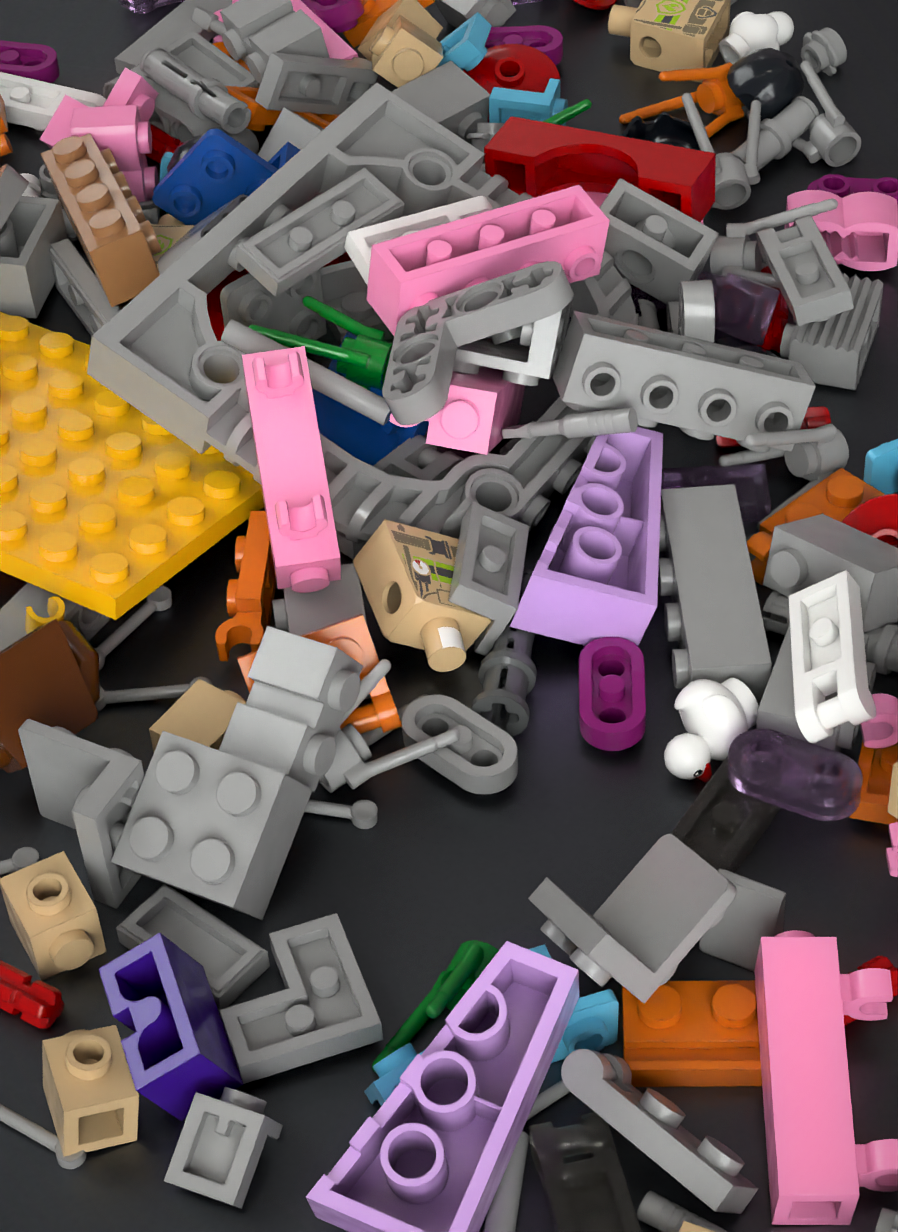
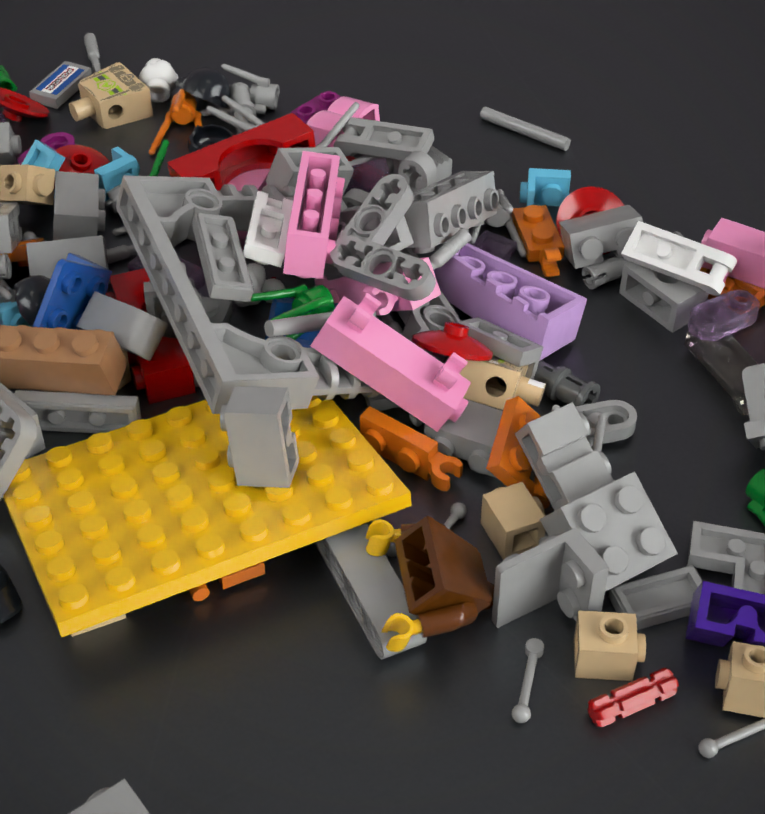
camera: 60 degrees left, 0 degrees up
magenta plate [579,637,646,751] -> none
light grey brick [658,484,772,705] -> none
white animal [664,678,759,782] -> none
light grey plate [801,27,847,76] -> none
none -> light grey brick [220,386,300,488]
none -> red dish [411,322,493,361]

